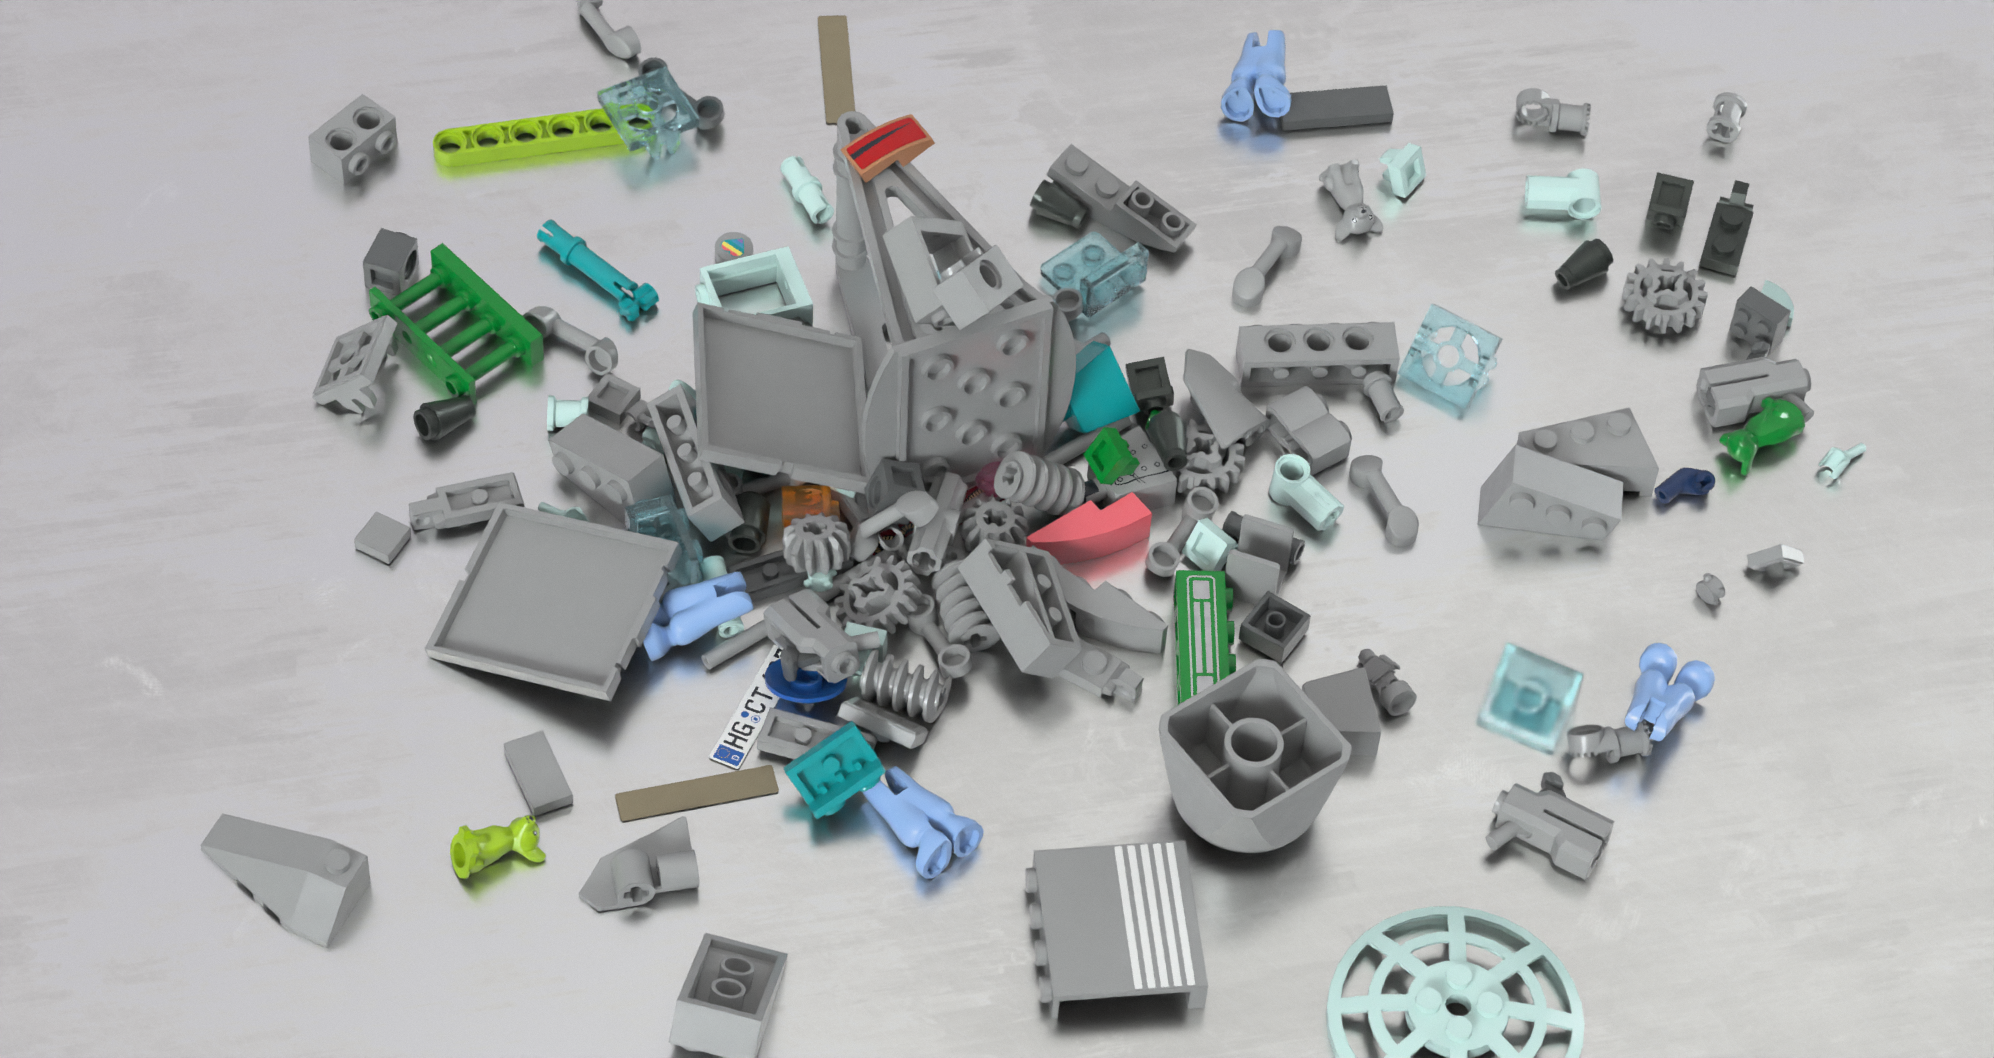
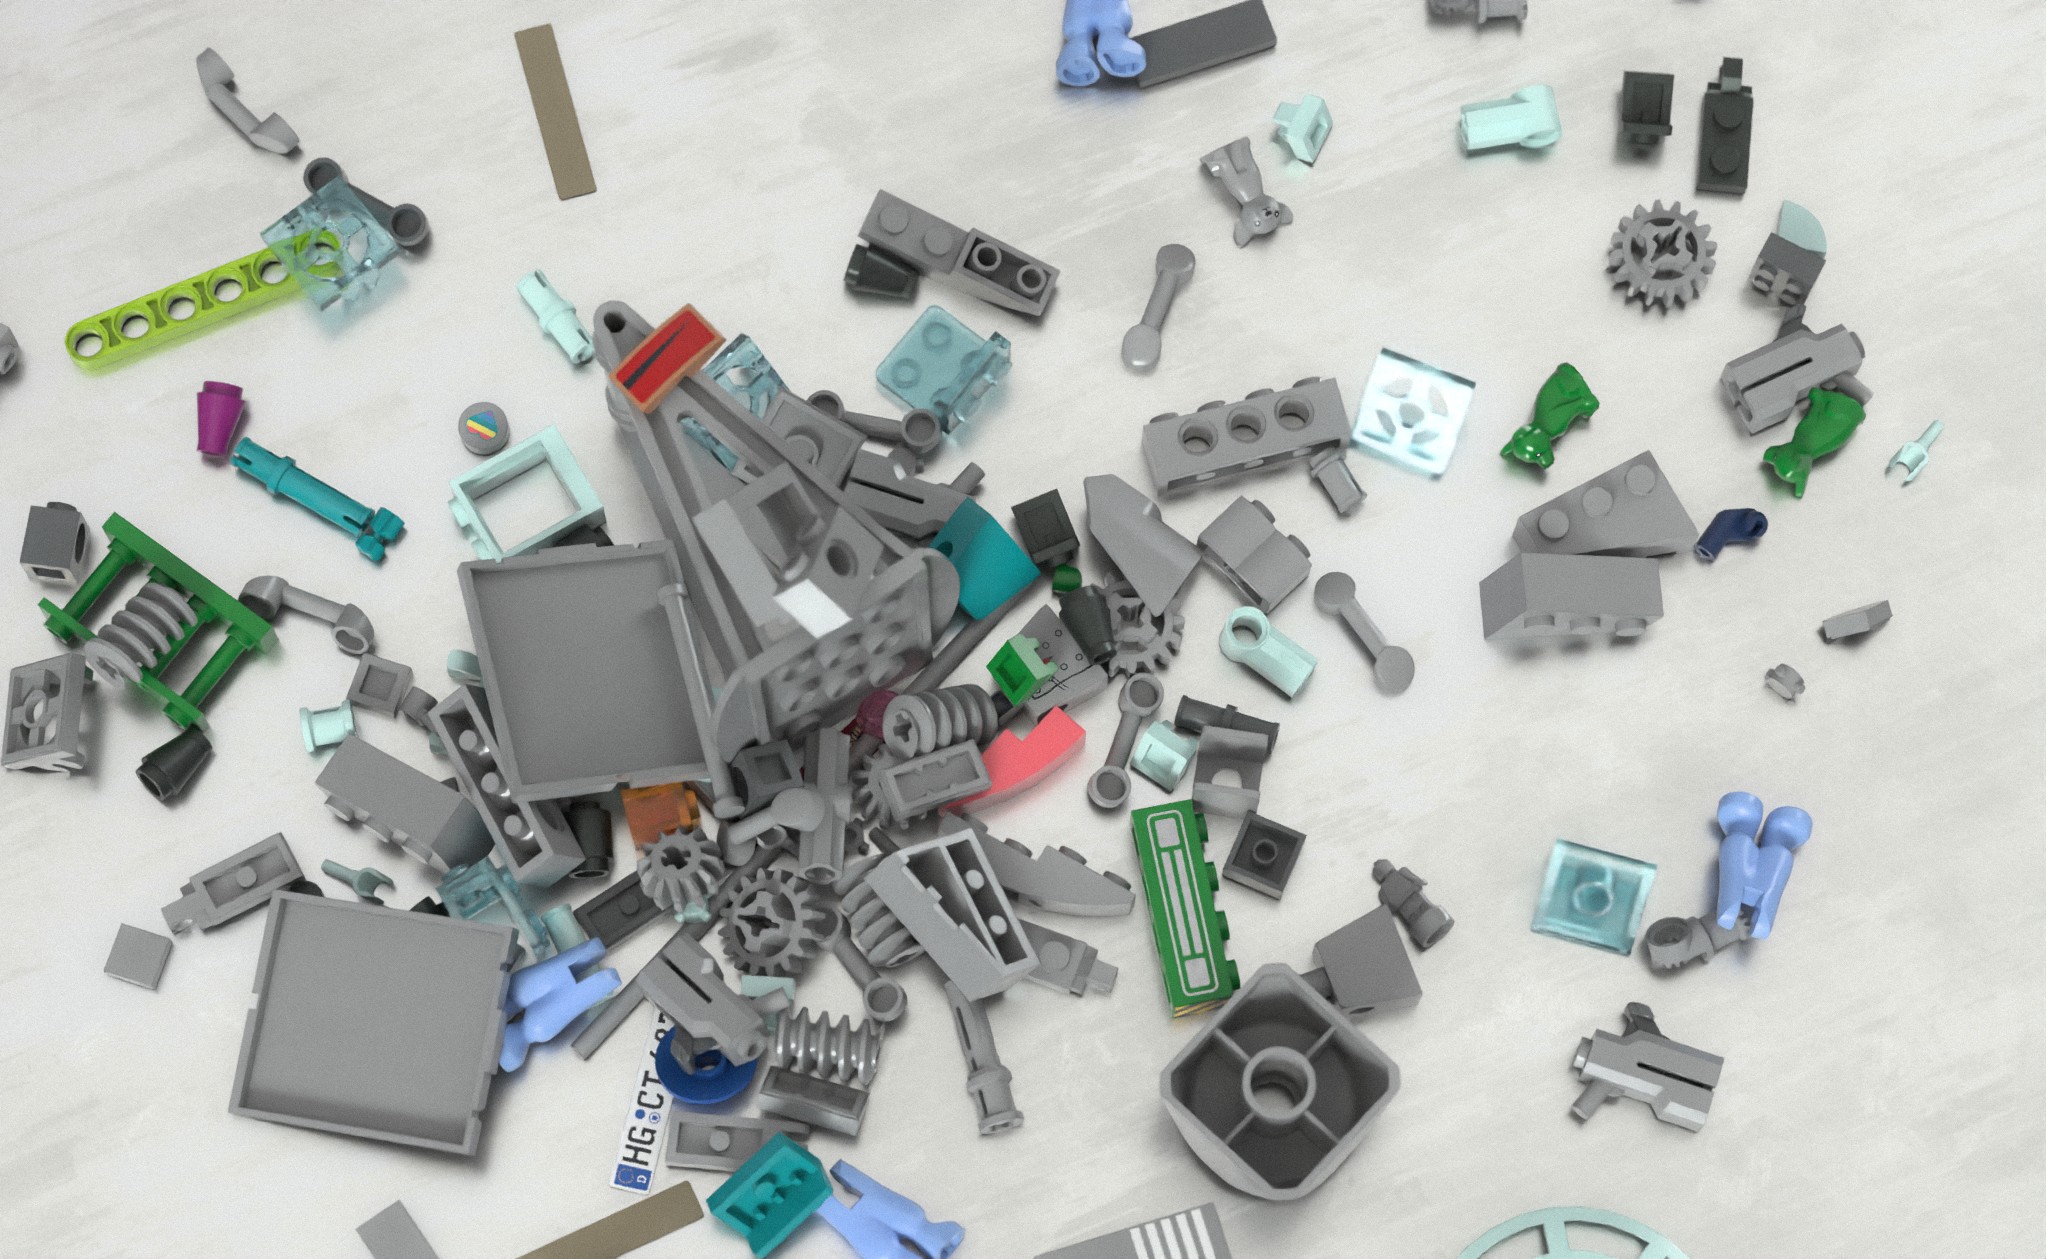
camera: 10 degrees left, 20 degrees up
pearl dark grey cone [1555,238,1614,290] -> none
none -> light grey piece [84,583,198,690]
none -> magenta cone [196,381,246,457]
none -> light grey bar [657,583,745,818]
none -> light grey plate [877,739,992,822]
none -> light grey pin [944,980,1025,1134]
none -> green animal [1500,362,1600,470]

